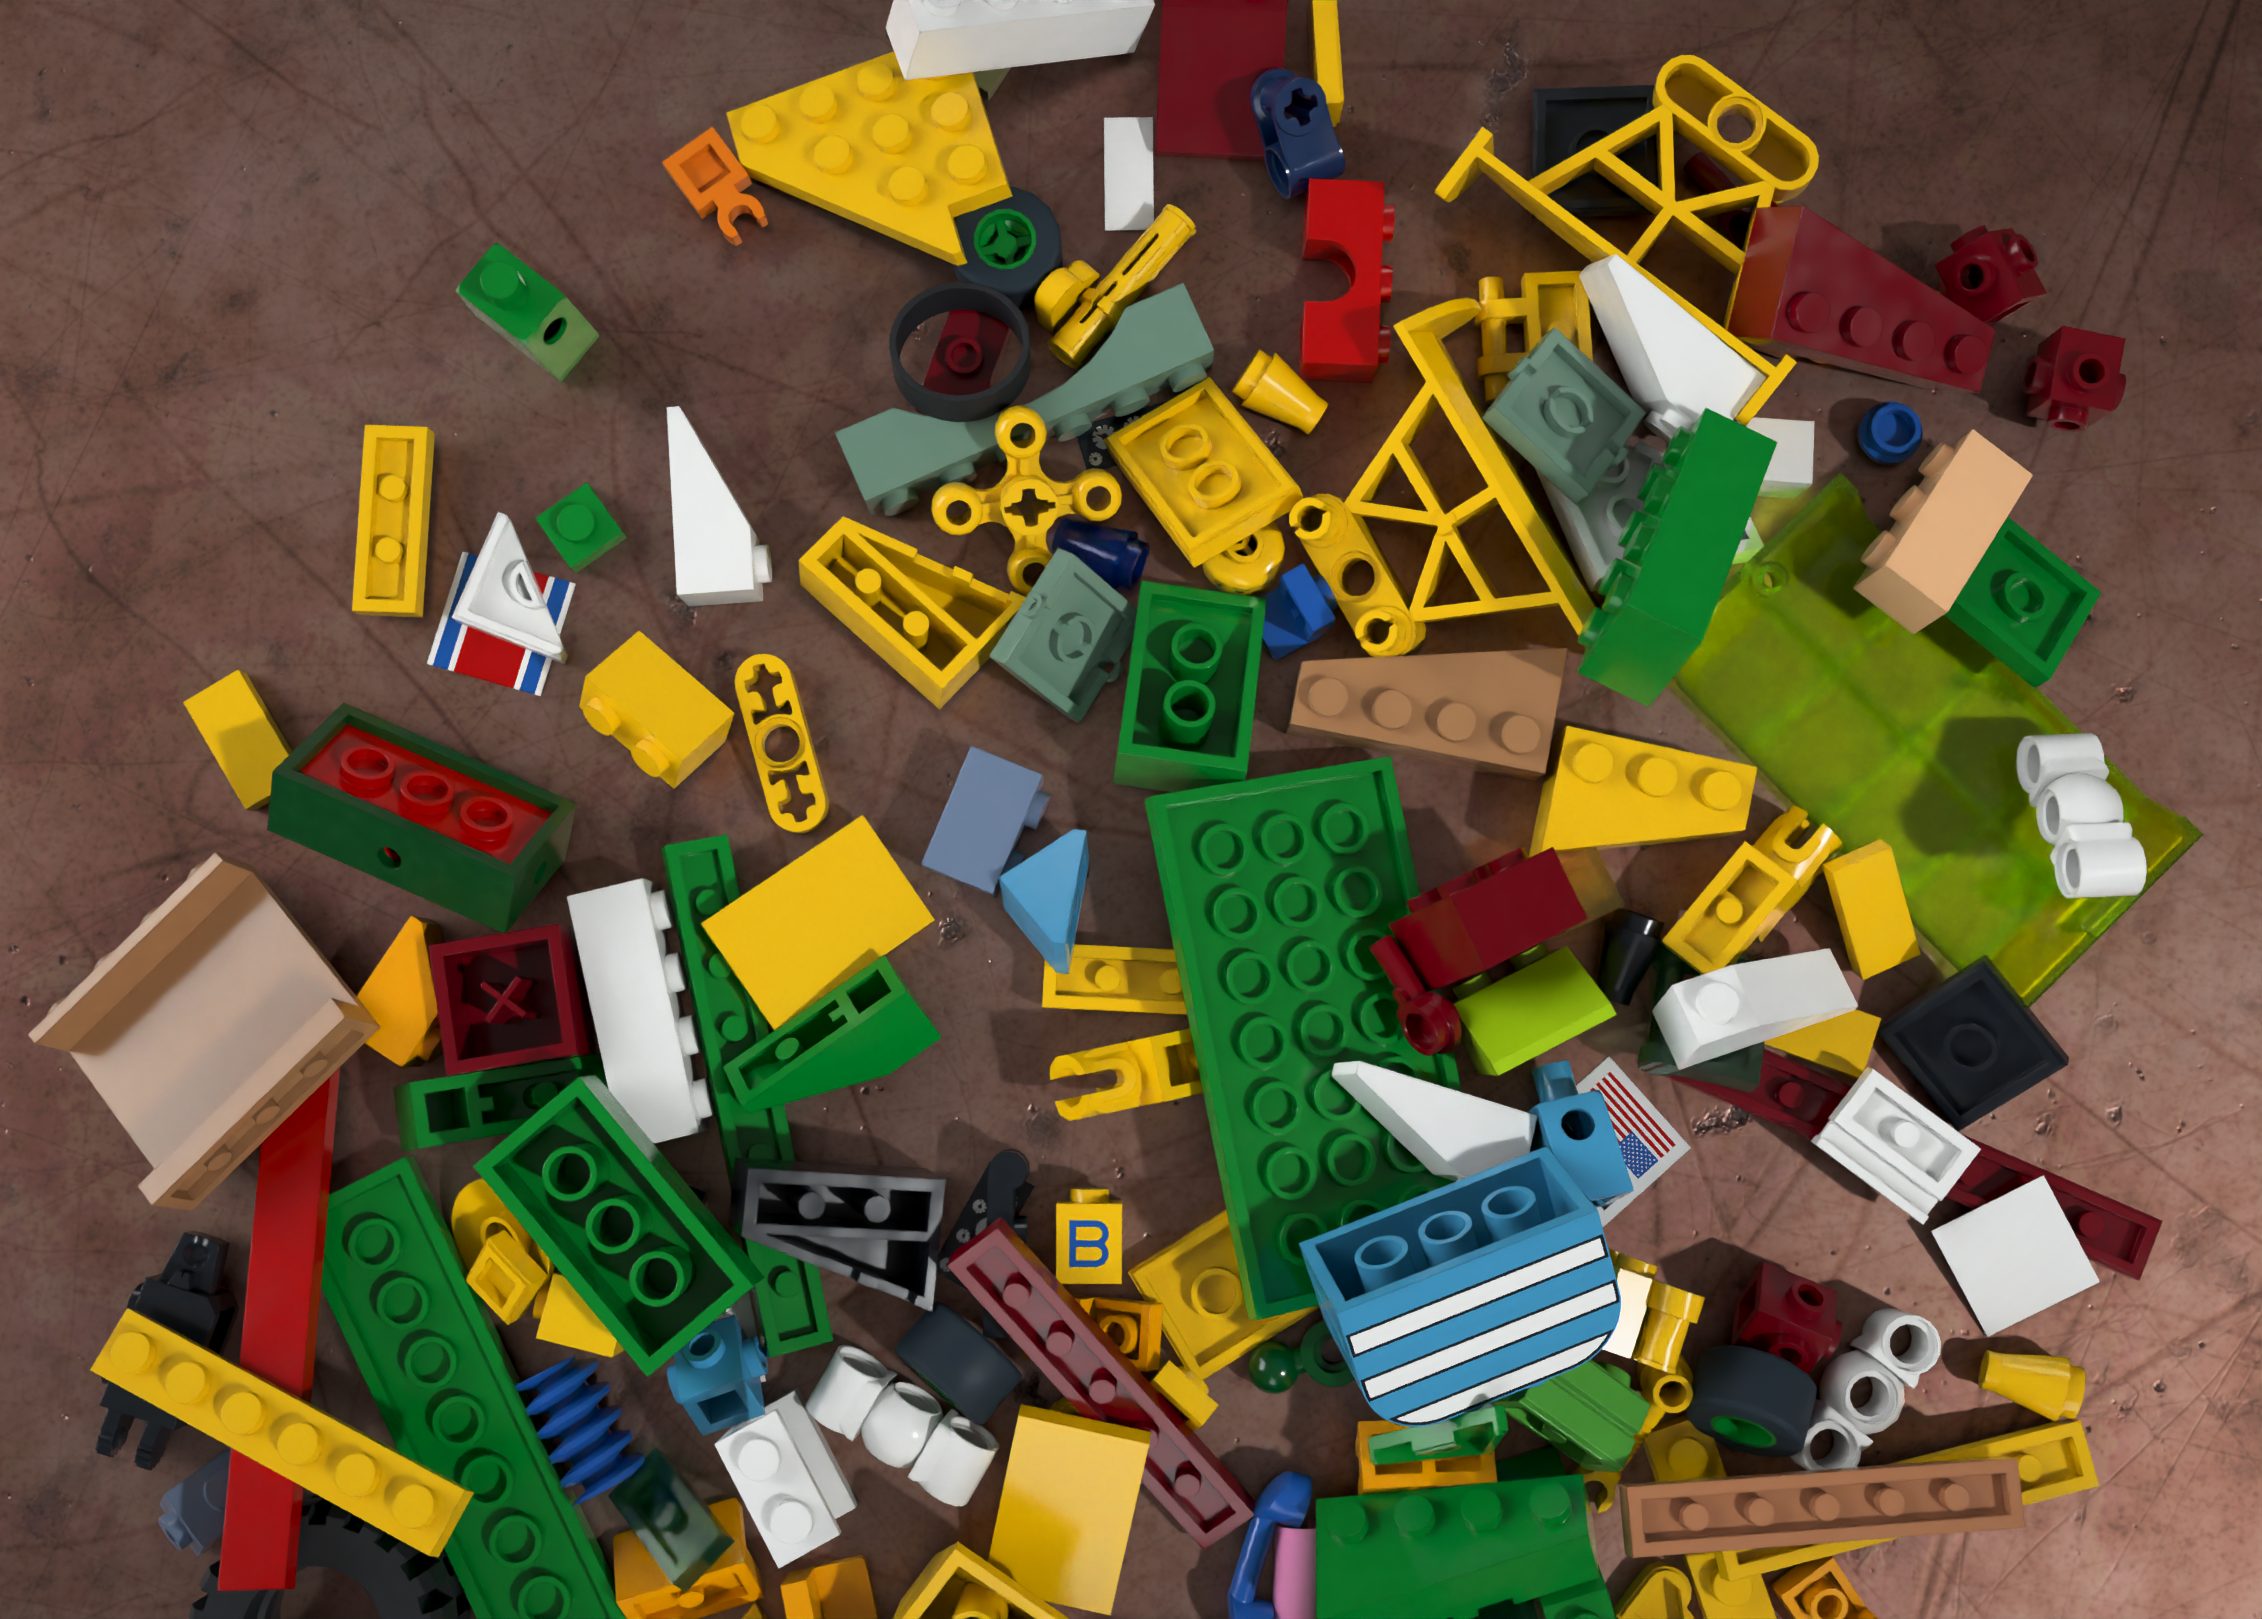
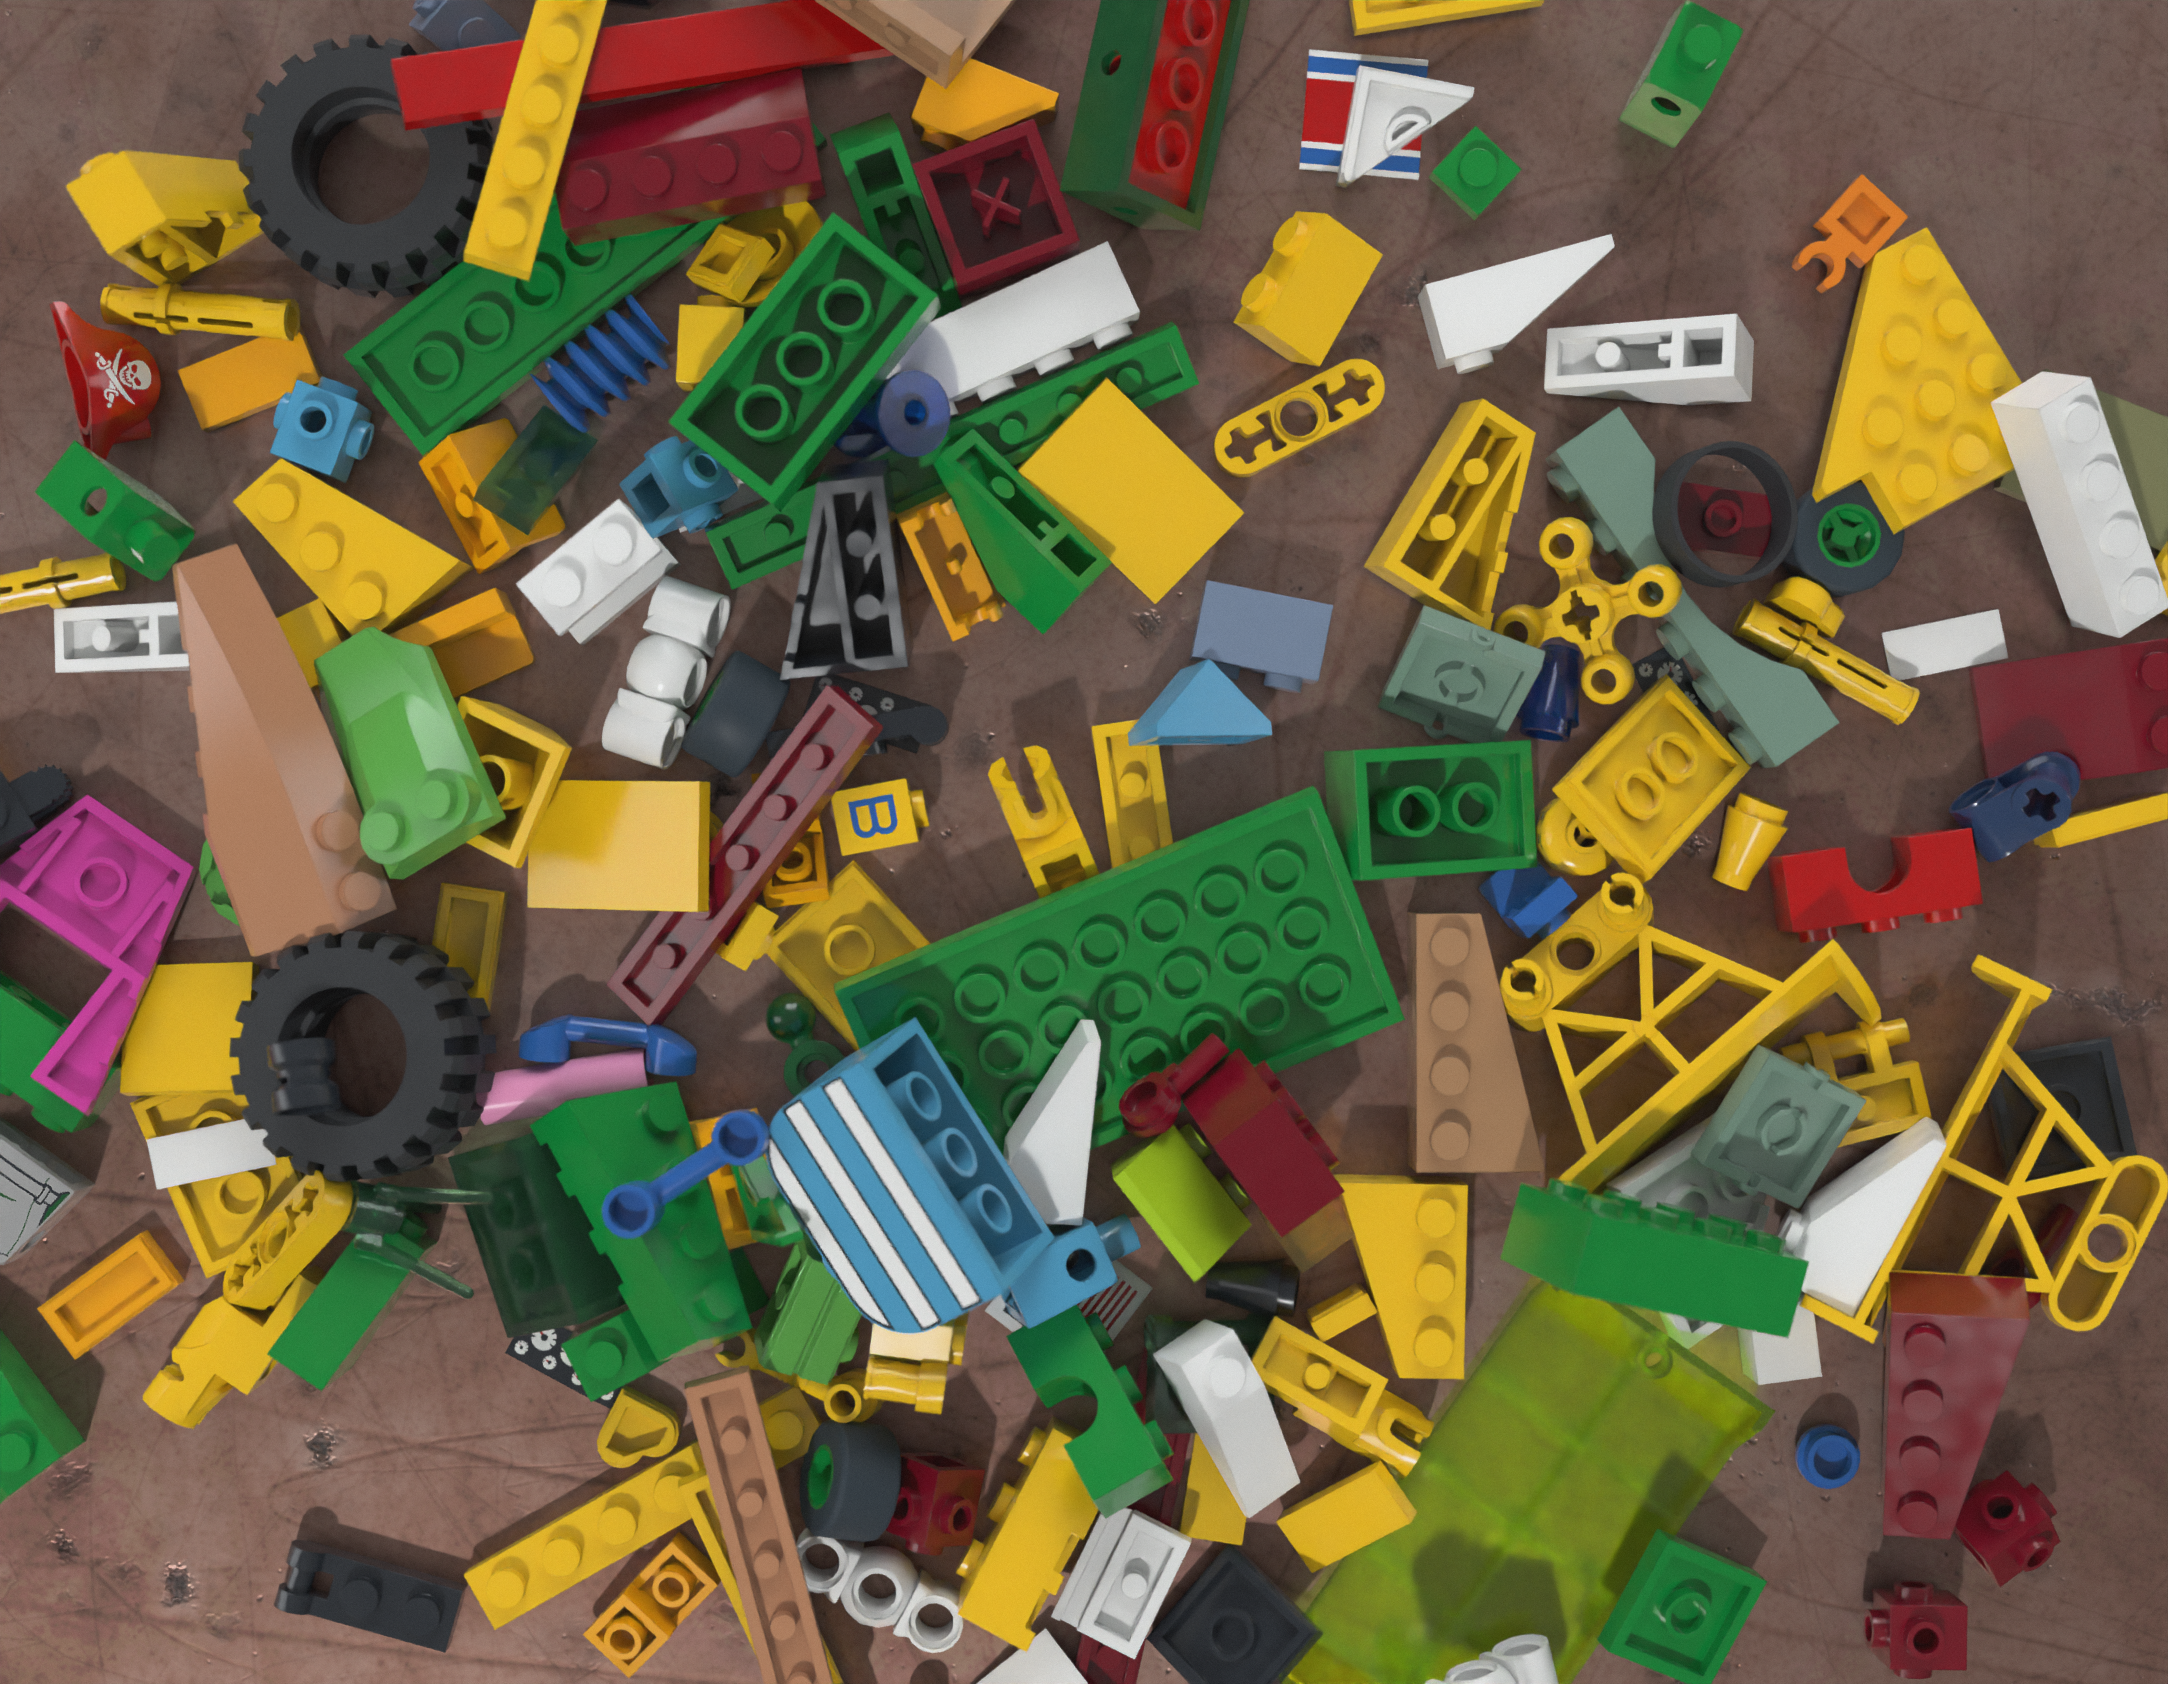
camera: 80 degrees right, 5 degrees up
light nougat brick [1853,429,2033,635] -> none
none -> dark red slope [555,68,827,246]
none -> blue bar [602,1109,770,1238]
none -> clear blue piece [834,370,950,458]
none -> light orange hinge [896,492,1006,642]
none -> yellow wedge [955,1416,1099,1653]
none -> green arch [1006,1304,1174,1519]
none -> yellow tile [1305,1283,1377,1343]
none -> white slope [1544,314,1754,405]

